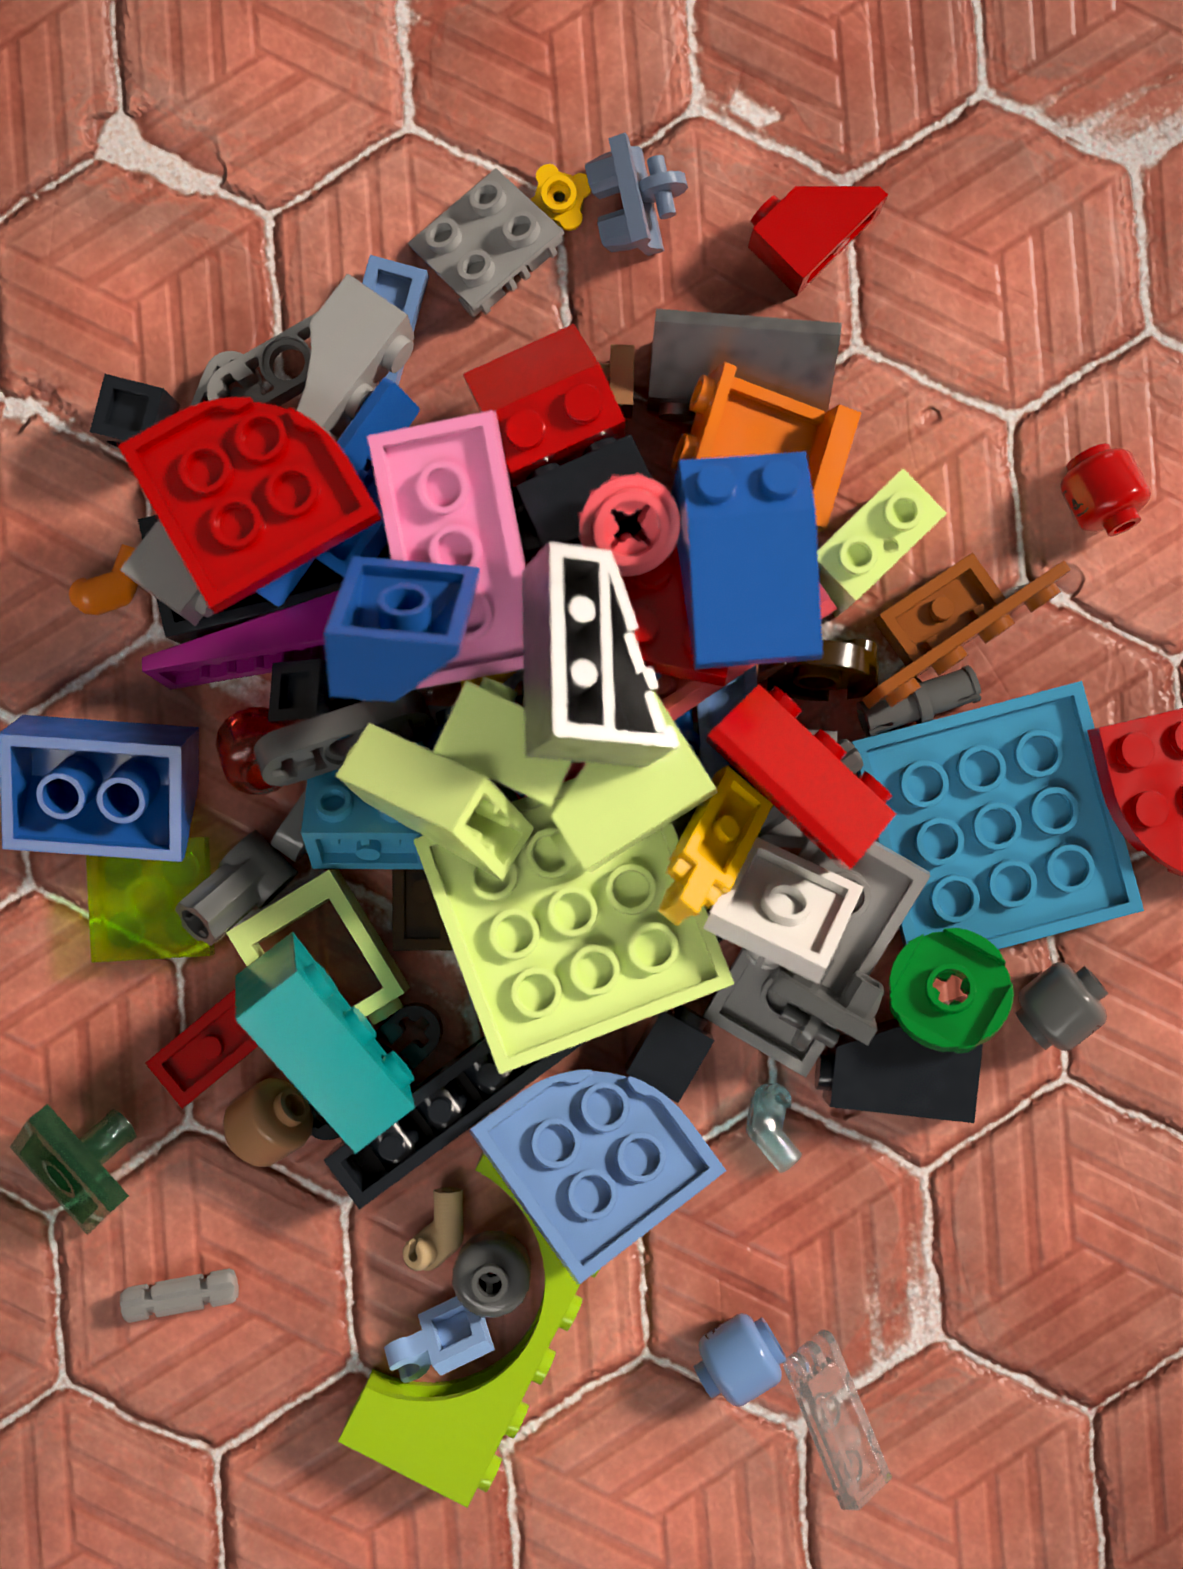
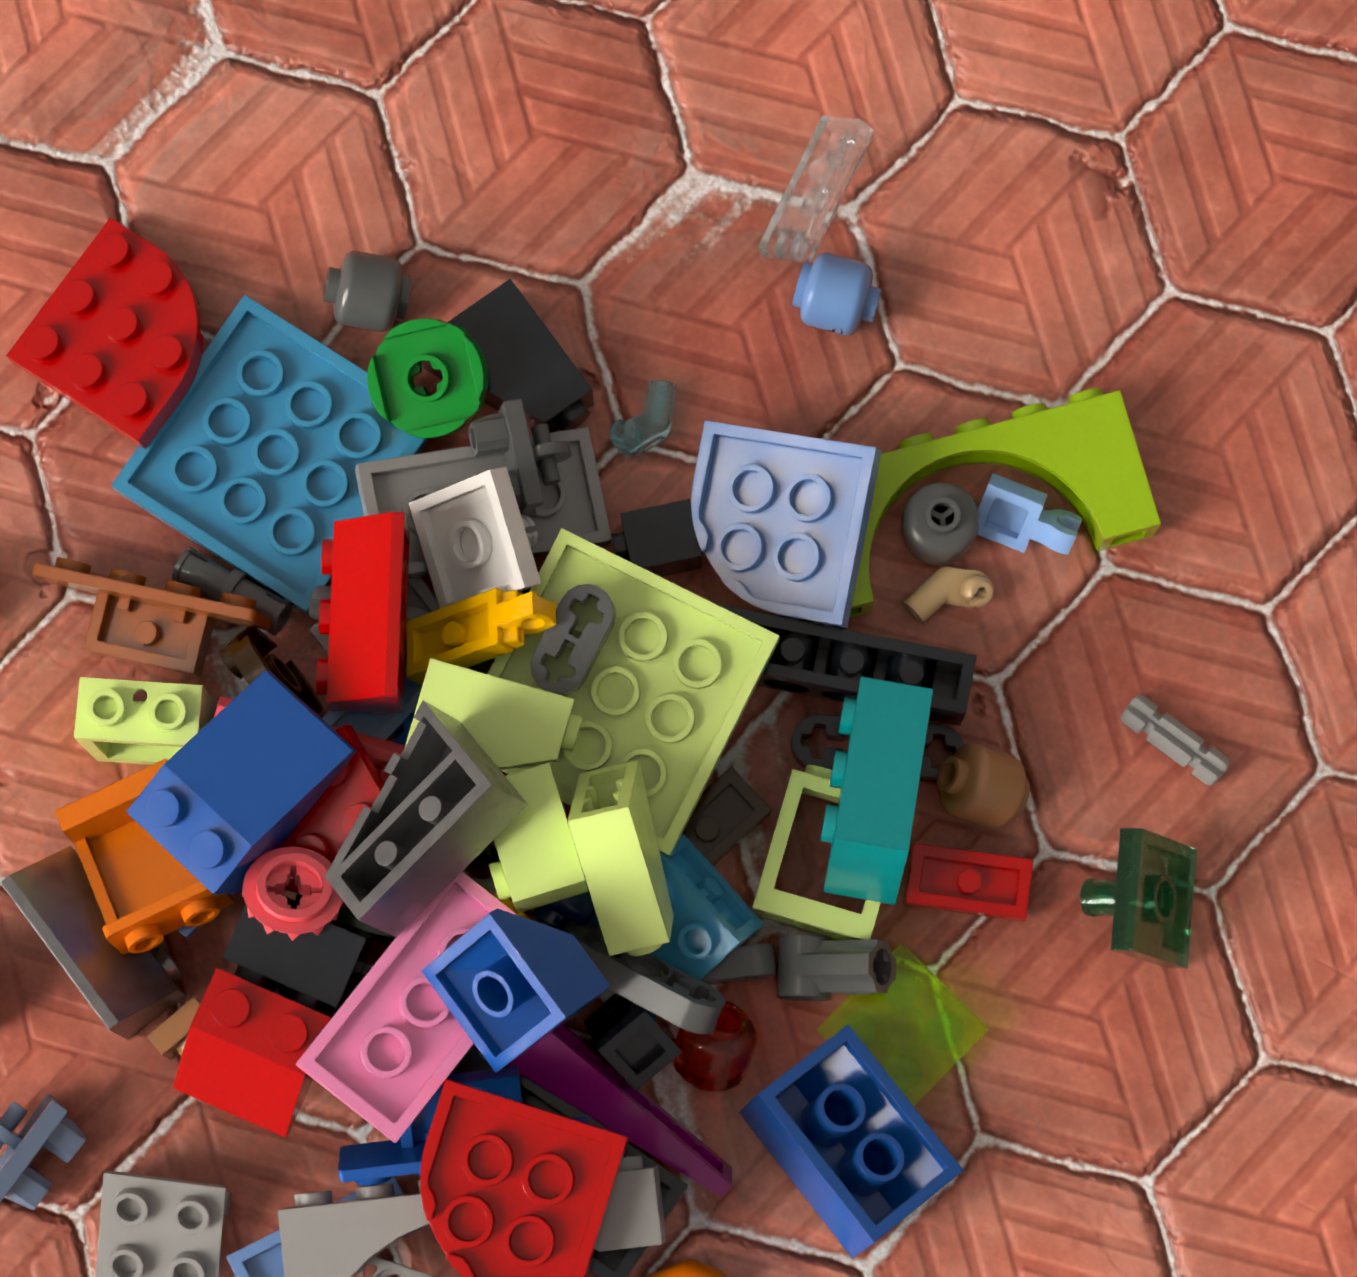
camera: 140 degrees left, 10 degrees down
yellow plate [530,164,592,231] -> none
none -> dark grey beam [530,584,616,696]

